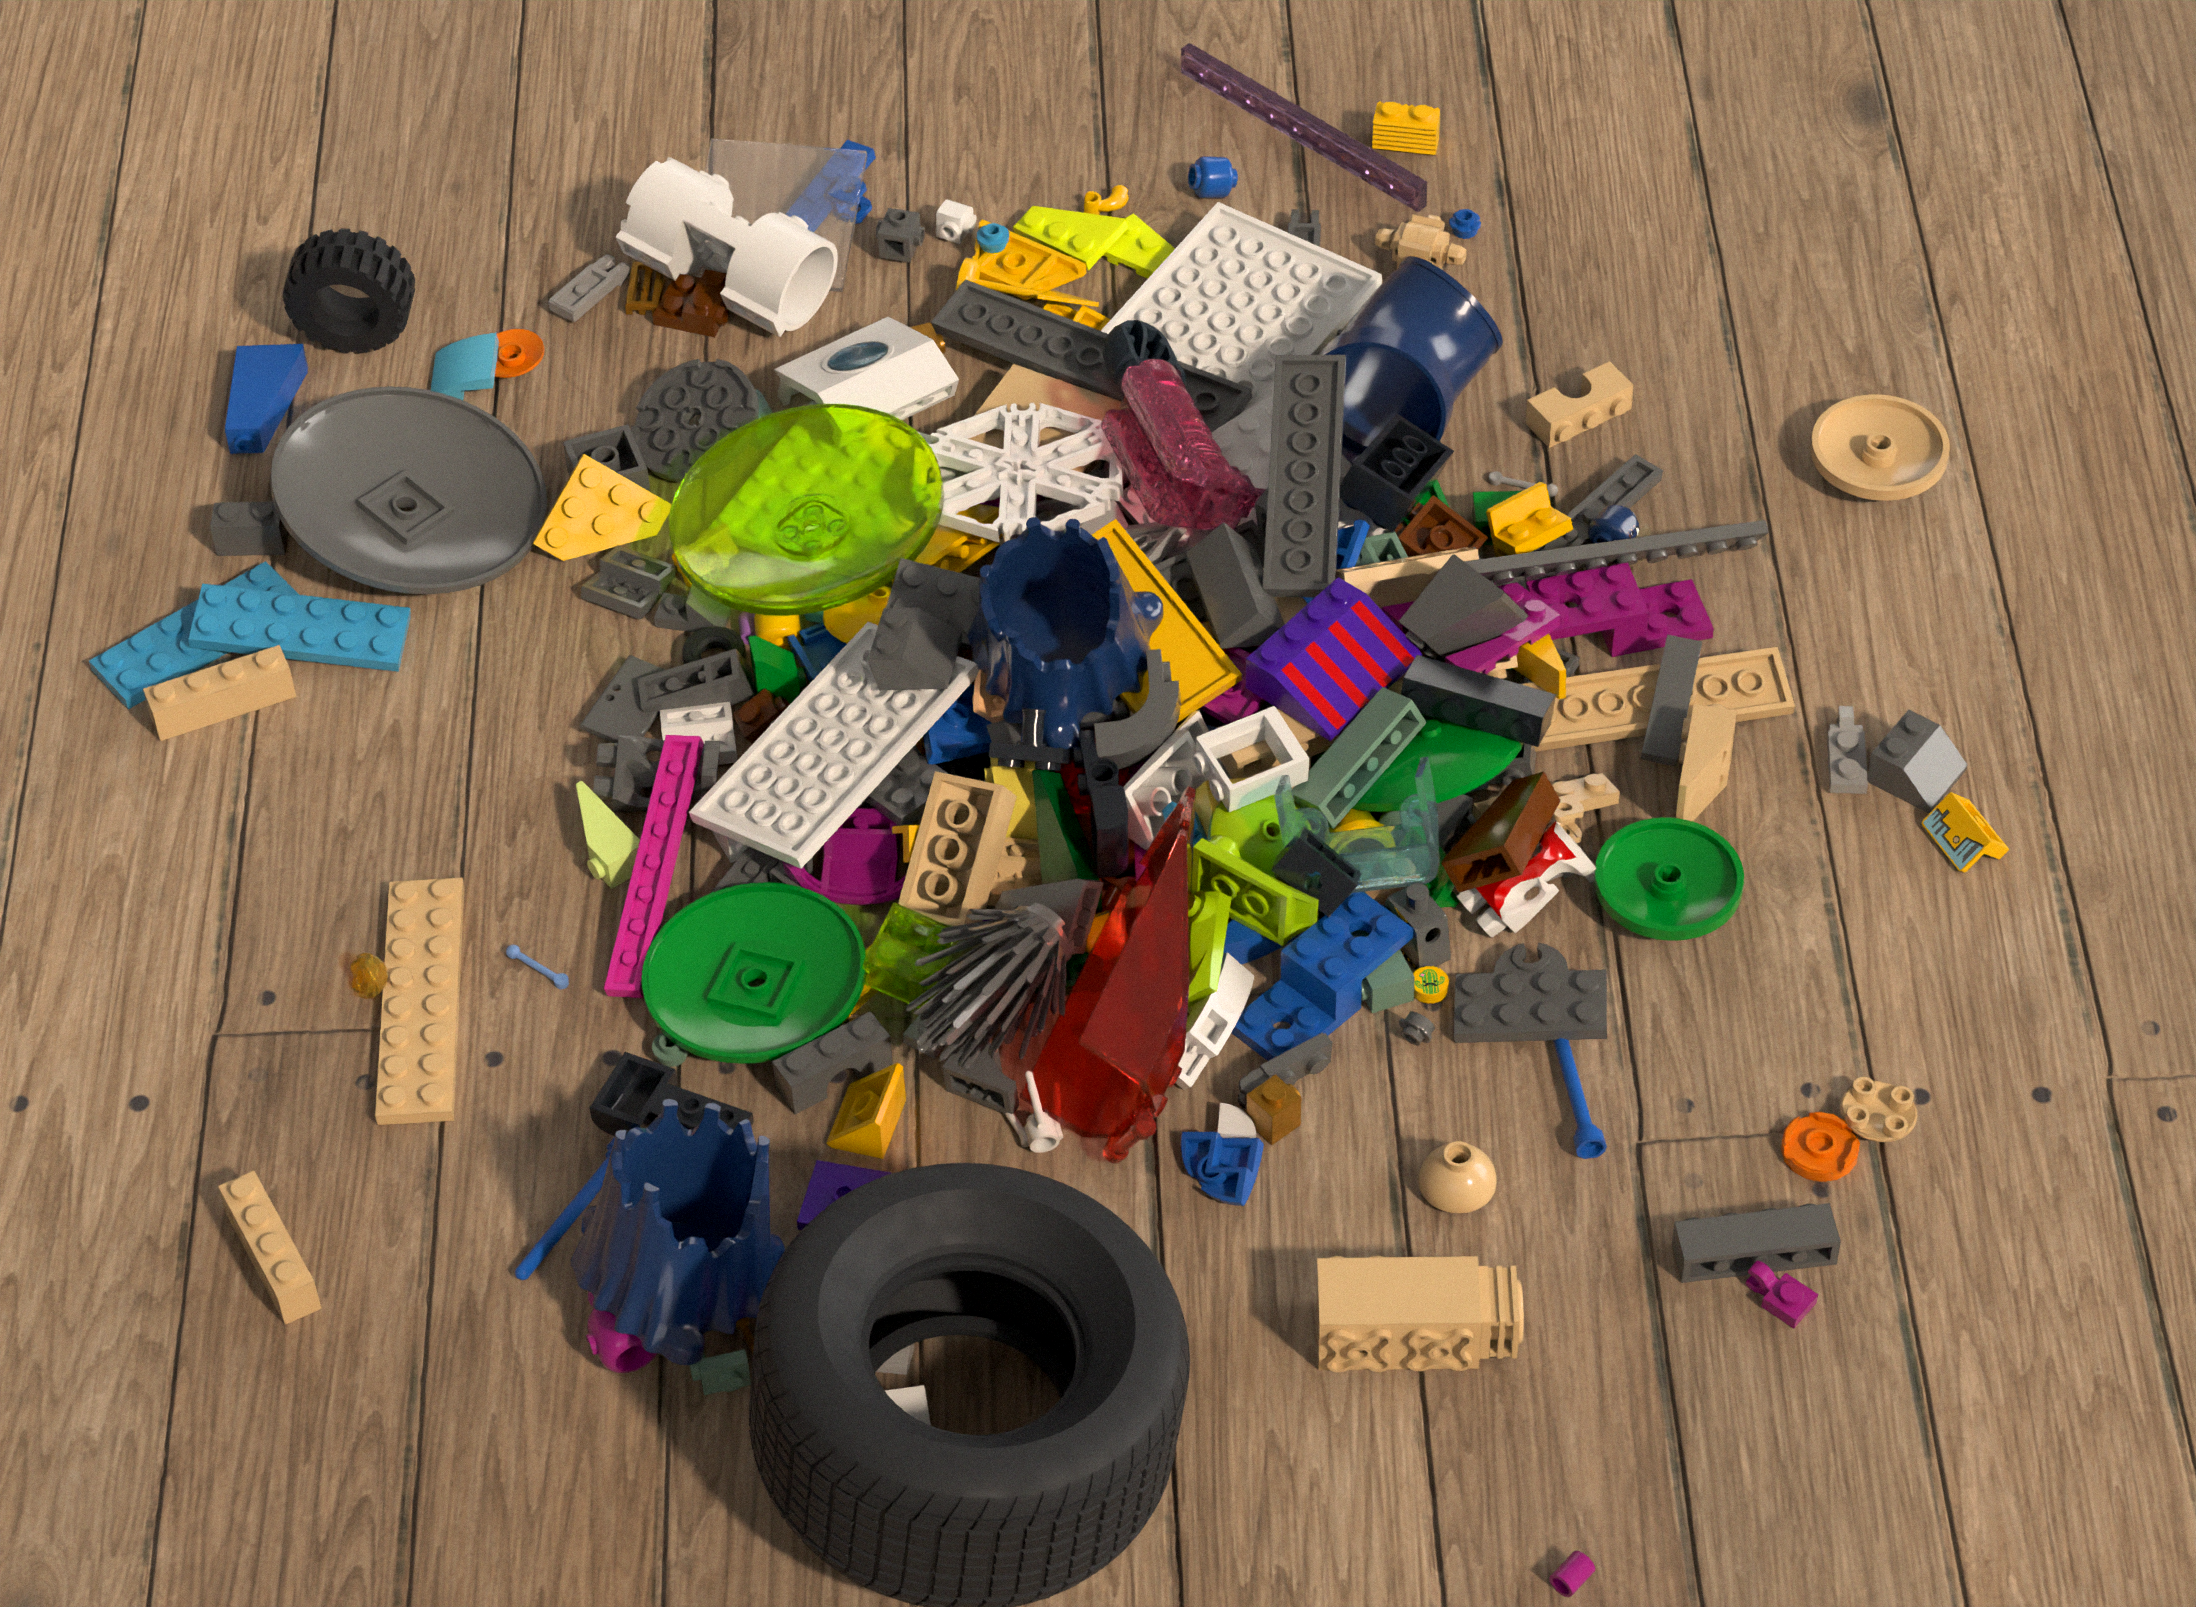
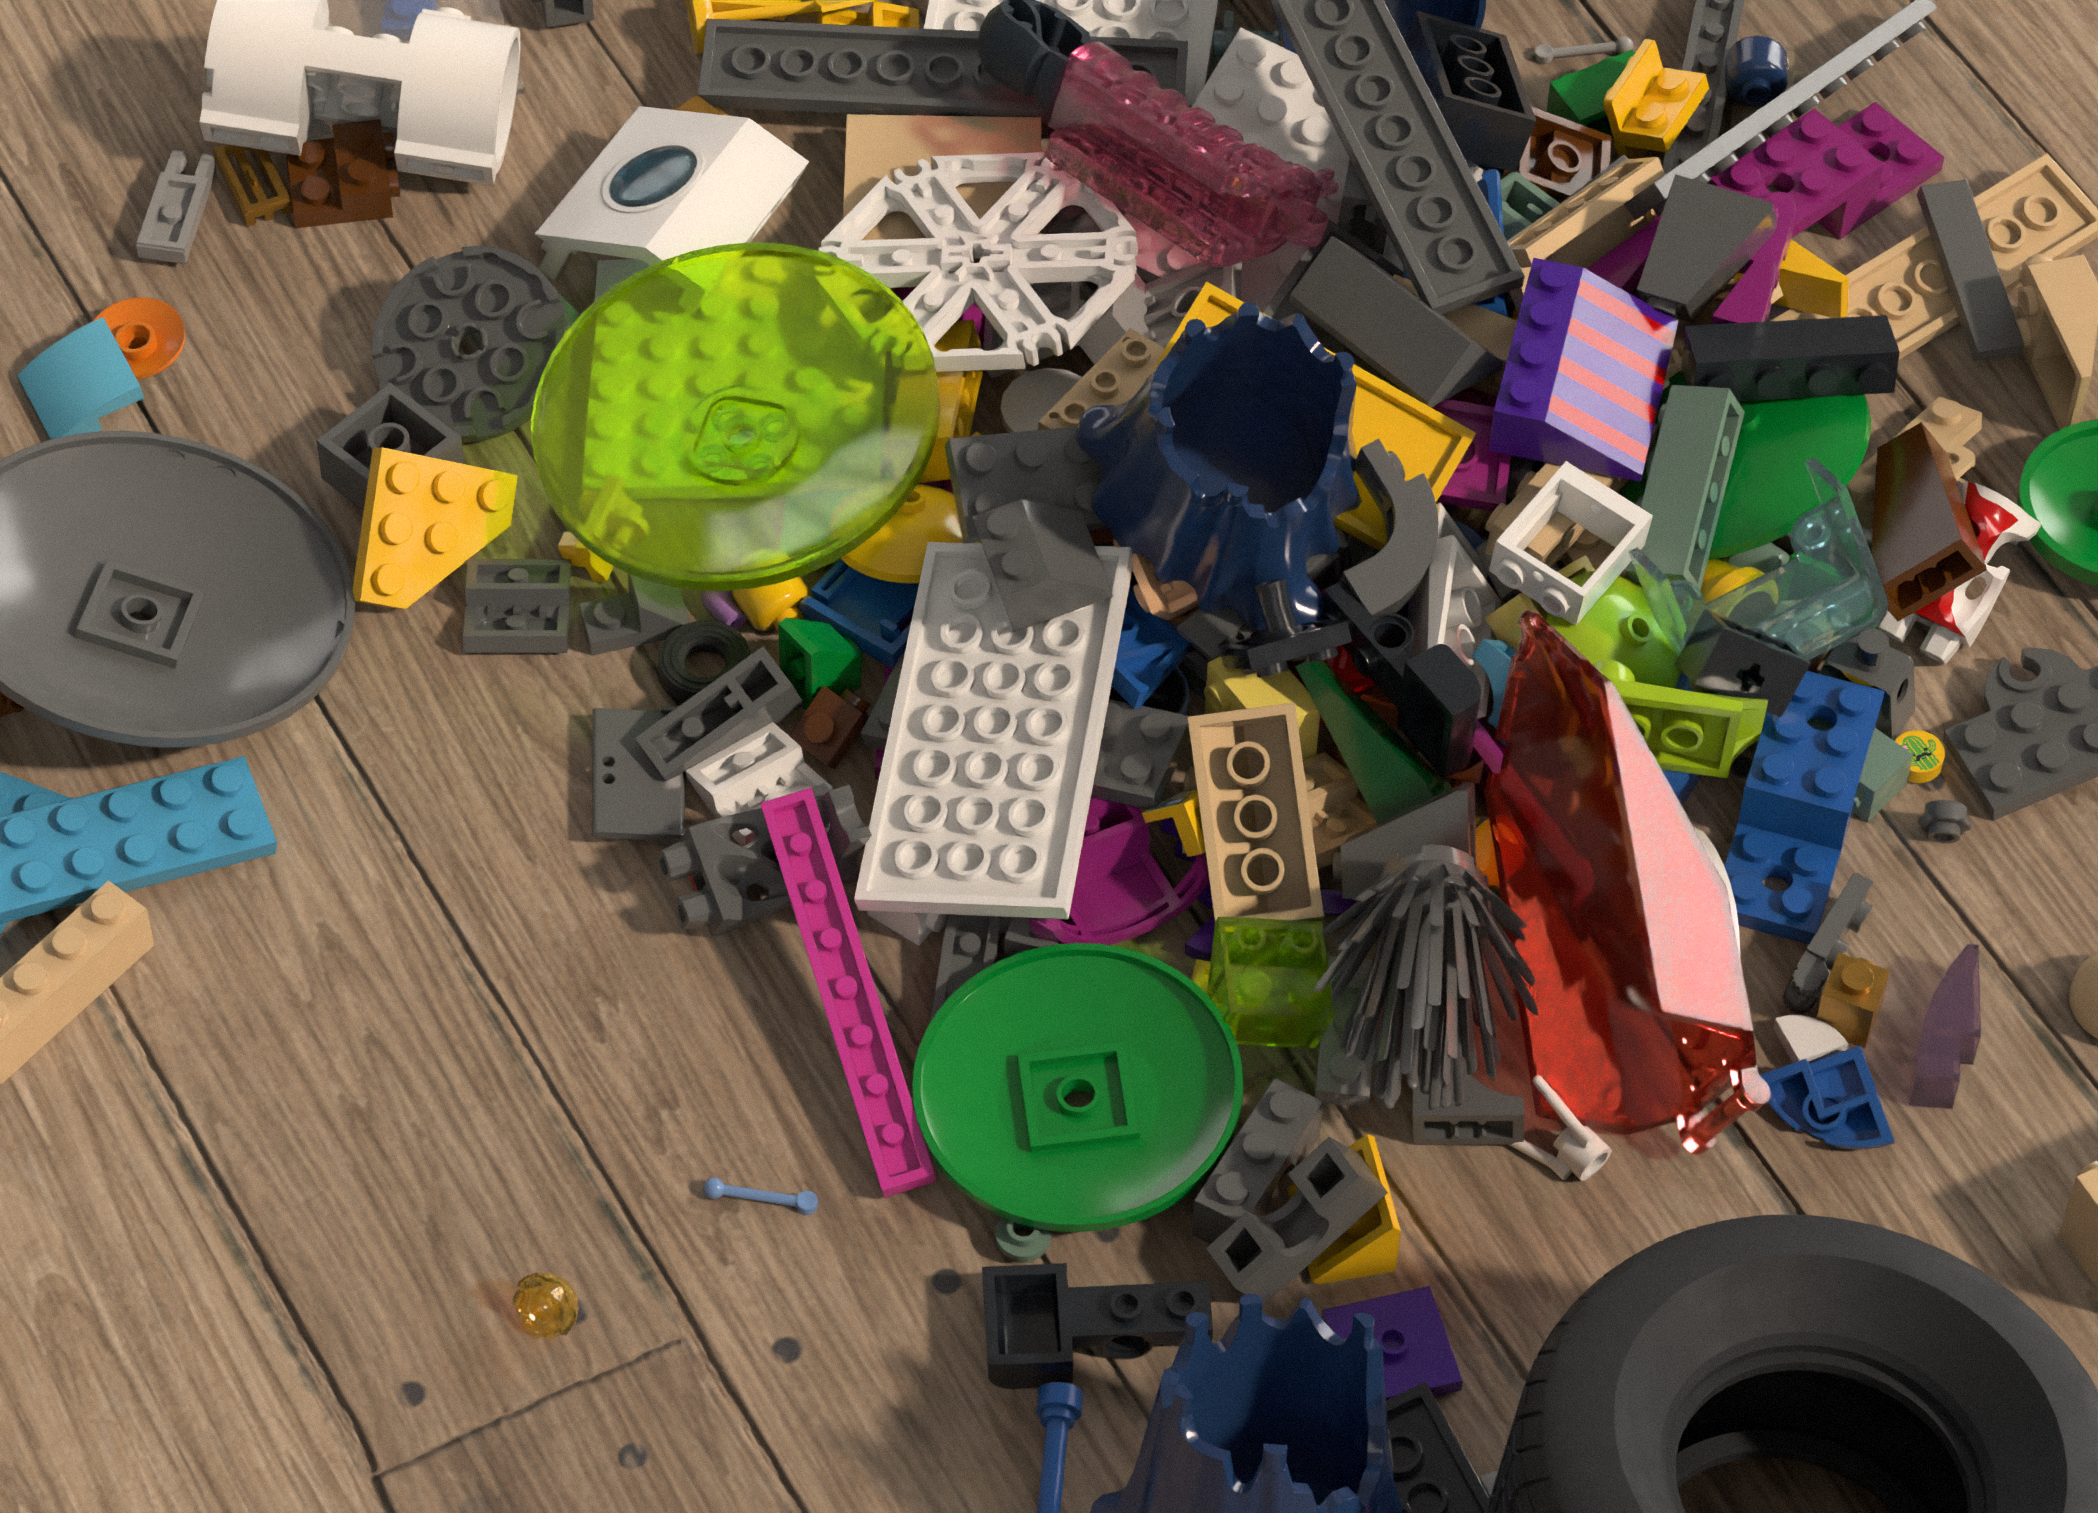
camera: 30 degrees left, 5 degrees up
tan plate [375,877,464,1125] -> none
yellowish green slope [576,781,640,889] -> none
none -> dark grey arch [1206,1137,1388,1304]
none -> clear purple slope [1909,944,1981,1109]

